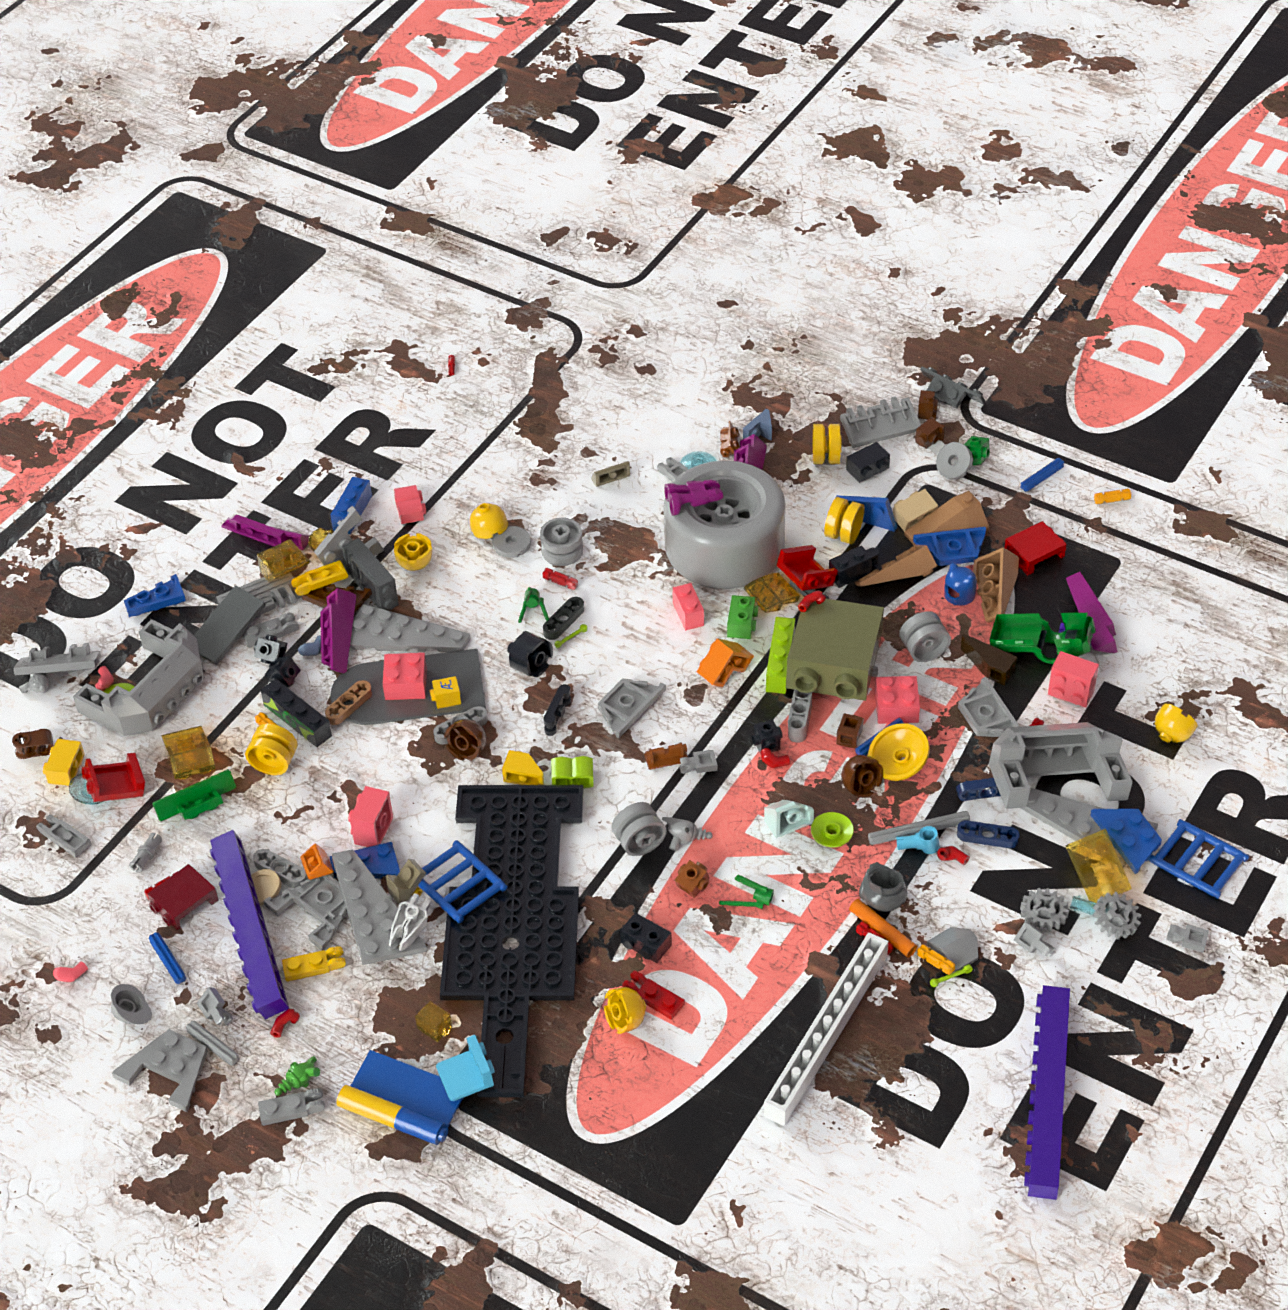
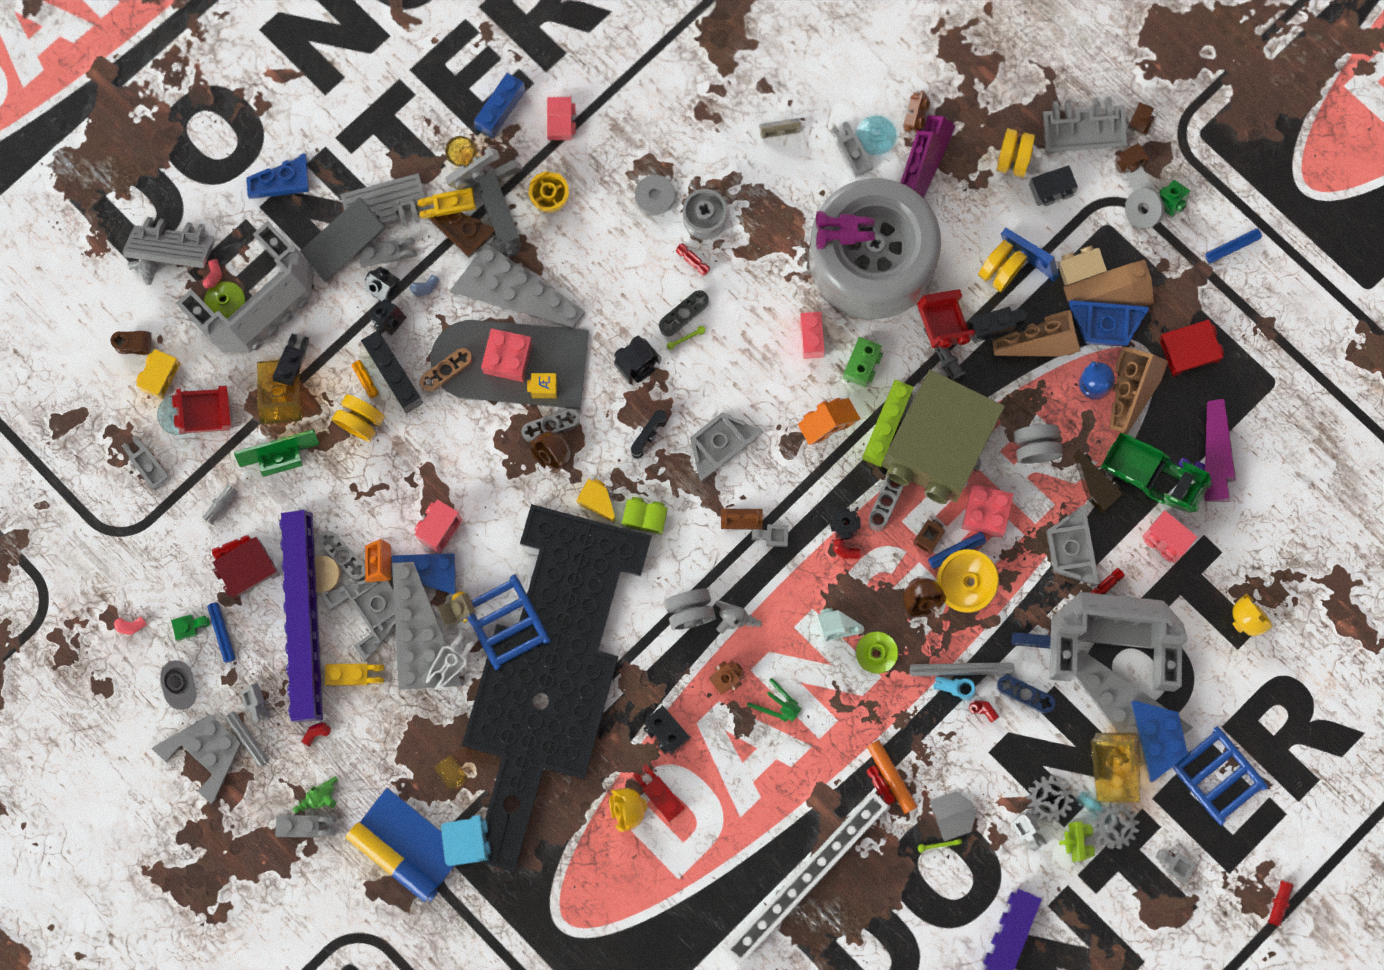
camera: 15 degrees right, 30 degrees up
magenta wedge [221,514,314,551] -> none
clear yellow slope [257,539,309,582] -> none
magenta wedge [320,588,356,673] -> none
yellow cylinder [469,503,508,539] -> none
green plant [518,587,549,623] -> none
sand blue slope [743,409,772,441] -> none
clear yellow slope [743,572,800,613] -> none
red arm [798,590,826,612] -> none
dark grey helmet [859,862,907,912] -> none
light orange axle [917,944,956,975] -> none
dark grey bracket [920,367,986,409] -> none
light orange axle [1094,489,1131,504] -> none
none -> green plate [171,614,210,641]
none -> black hinge [272,334,309,386]
none -> lime hips [1059,821,1095,862]

